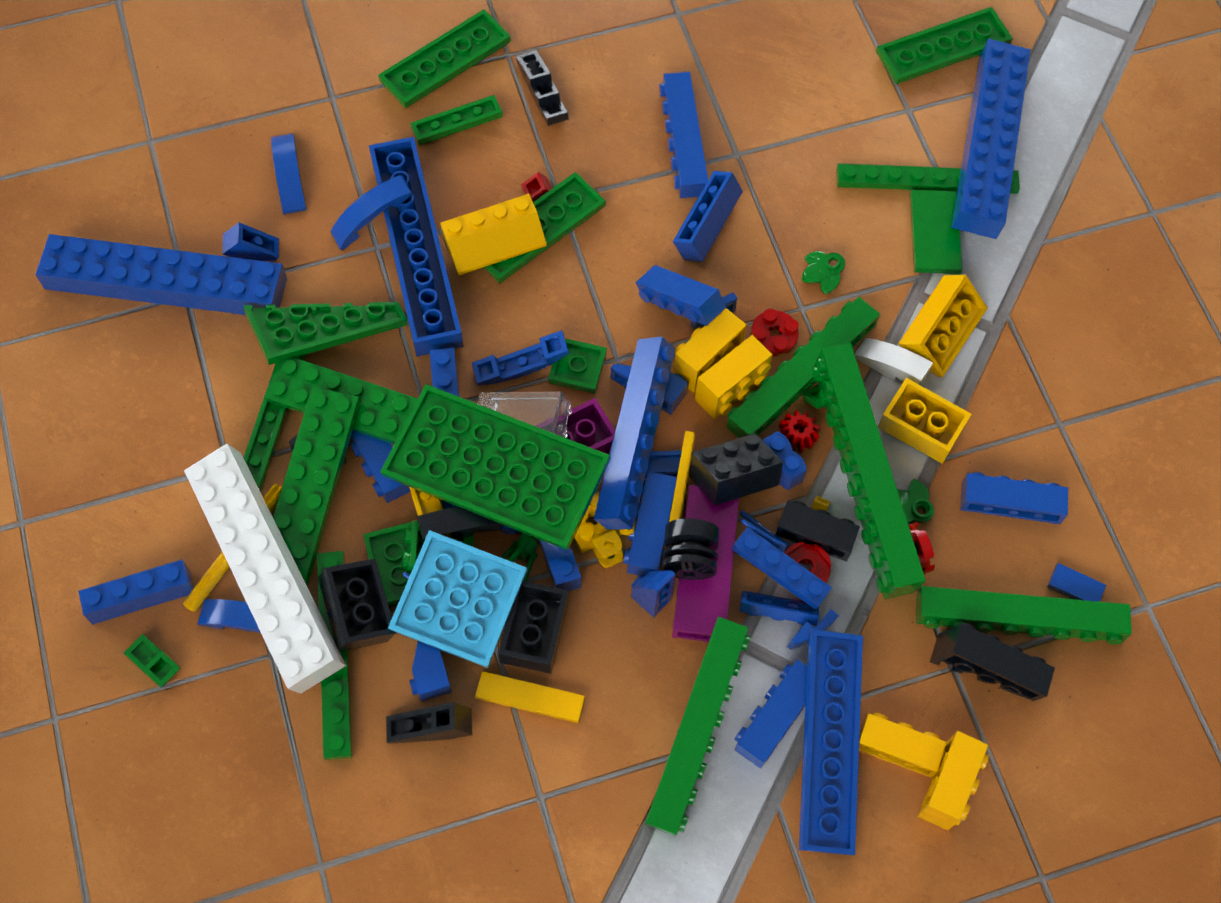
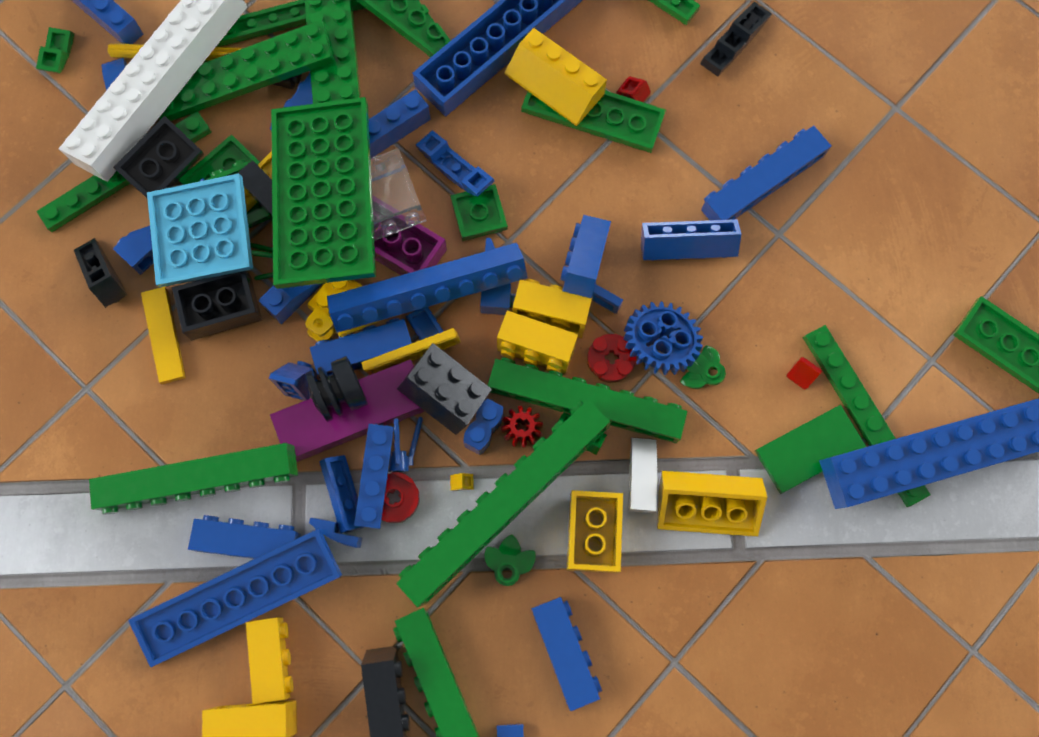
camera: 60 degrees right, 10 degrees up
black brick [775,500,860,562] -> none
red plate [908,523,935,574] -> none
none -> blue gear [623,301,703,376]
none -> red slope [786,357,822,390]

